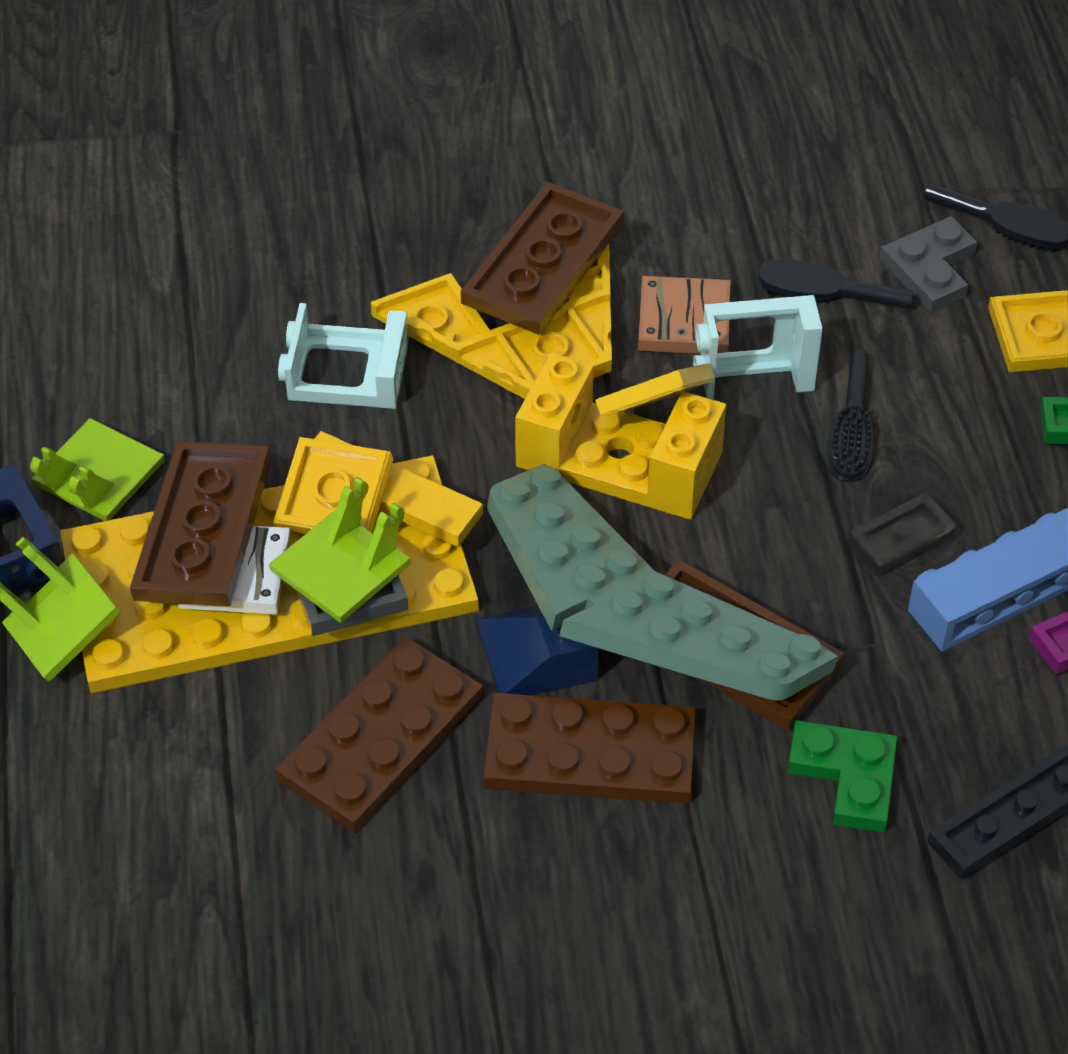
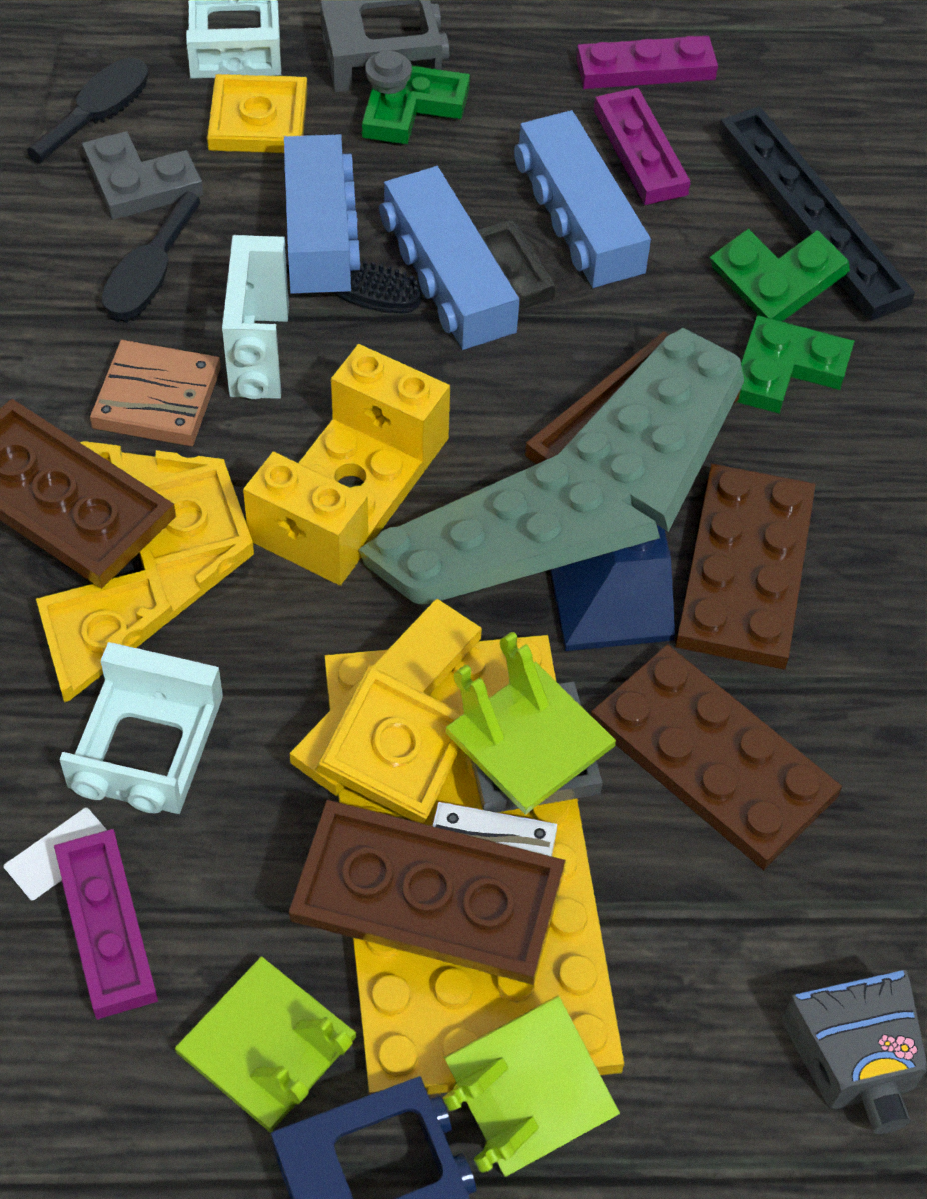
camera: 85 degrees left, 5 degrees up
yellow tile [595,363,715,417] -> none
none -> white sticker [4,808,107,901]
none -> magenta plate [54,829,158,1020]
none -> medium blue brick [284,134,360,294]
none -> medium blue brick [379,166,519,350]
none -> green plate [710,229,850,322]
none -> dark grey torso [782,970,927,1134]

